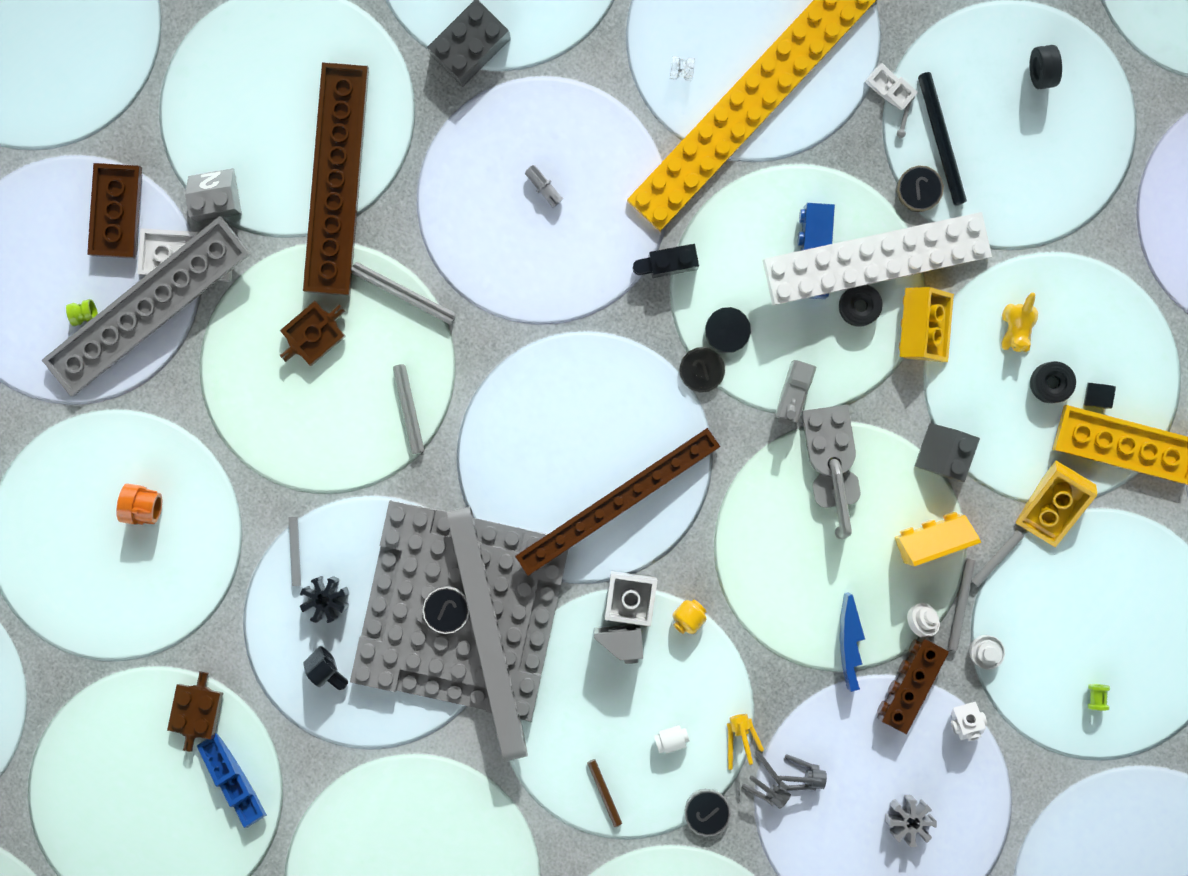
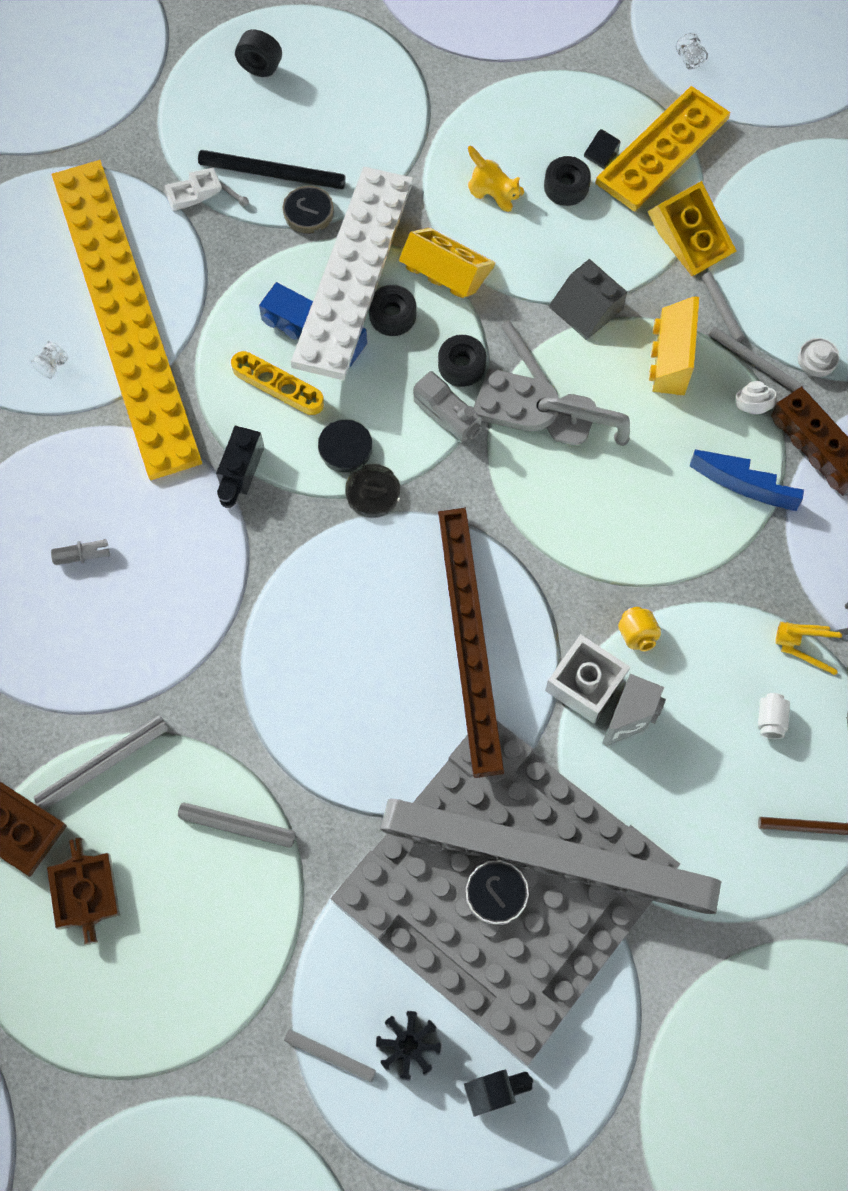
camera: 65 degrees left, 20 degrees down
none -> yellow beam [231,351,324,415]
none -> black tyre [438,335,487,387]
none -> light grey bar [501,320,550,384]

